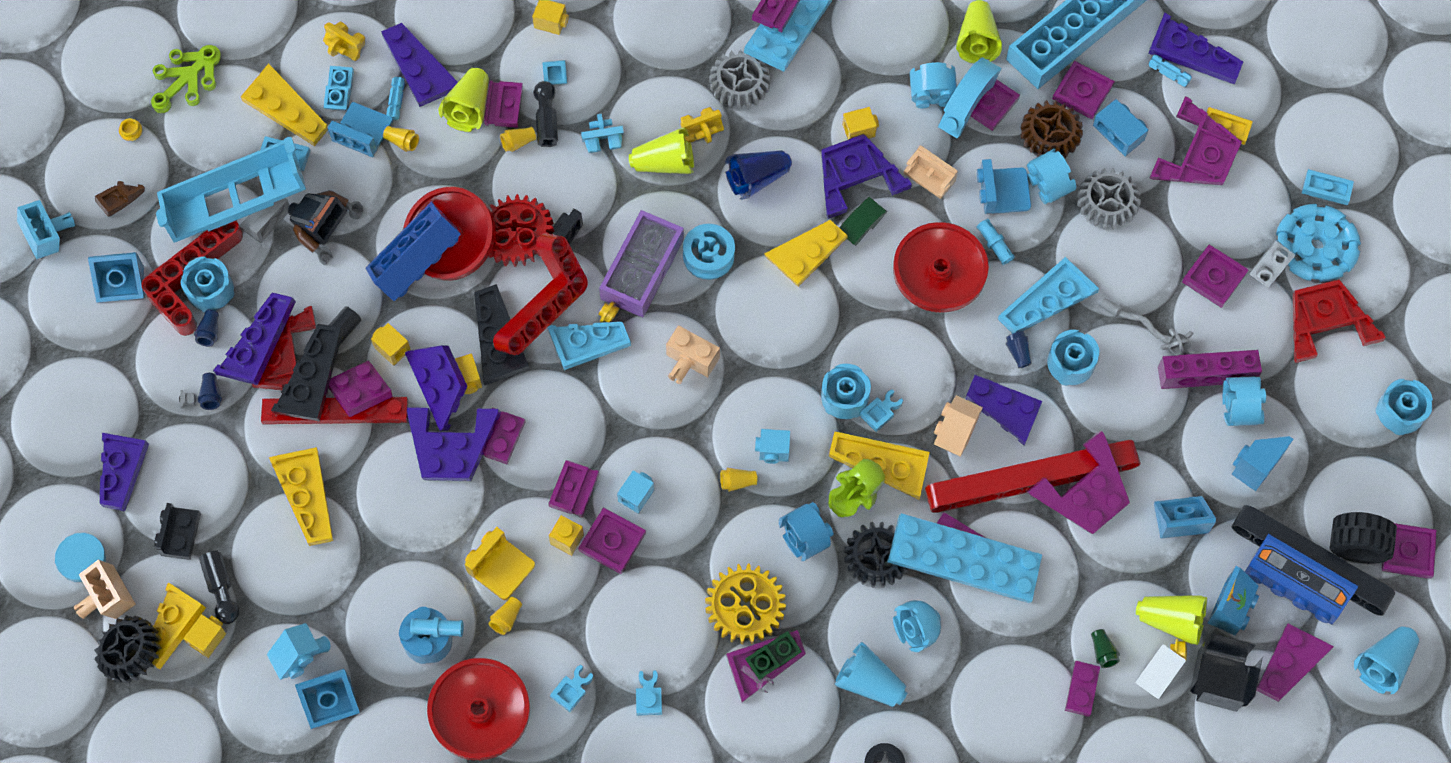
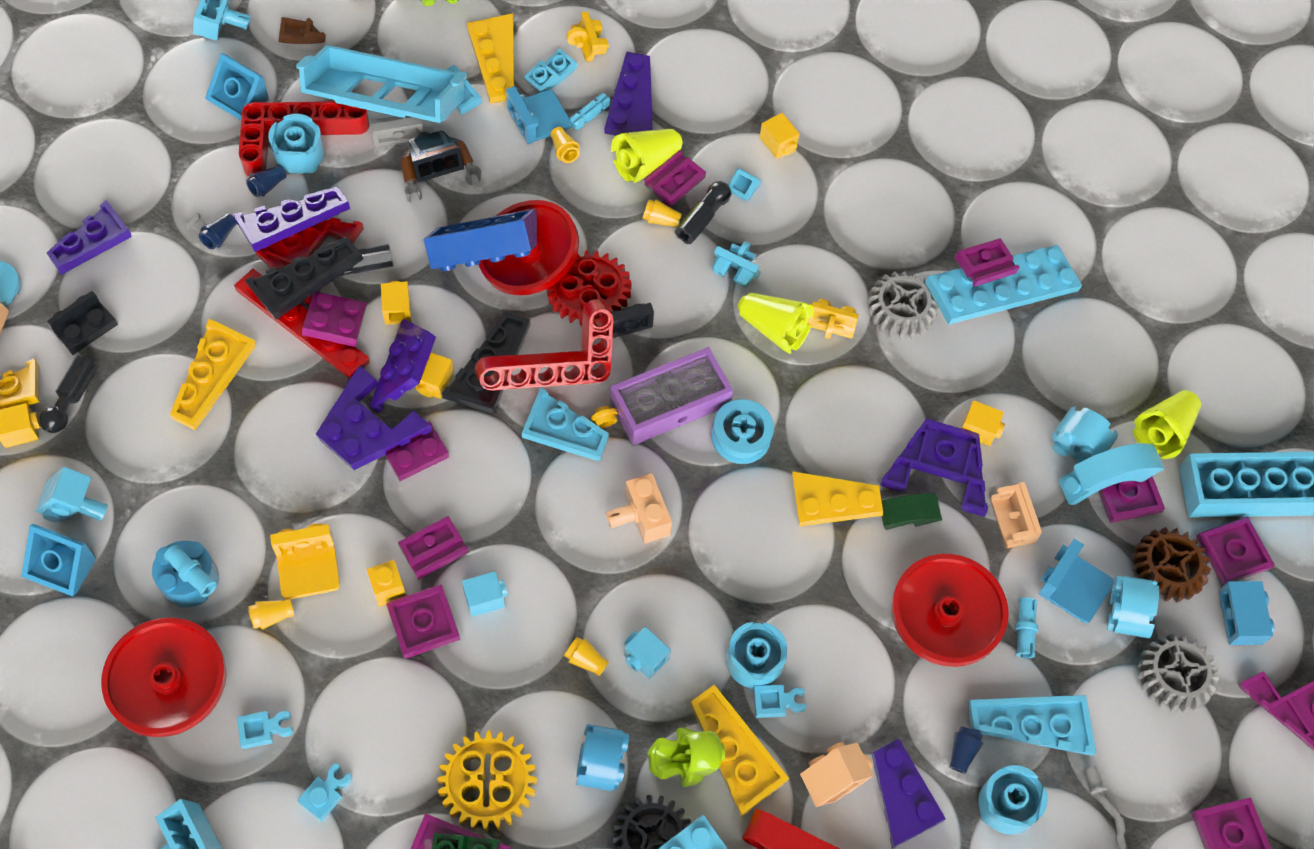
camera: 35 degrees right, 5 degrees down
clear blue cone [725,150,792,200] -> none

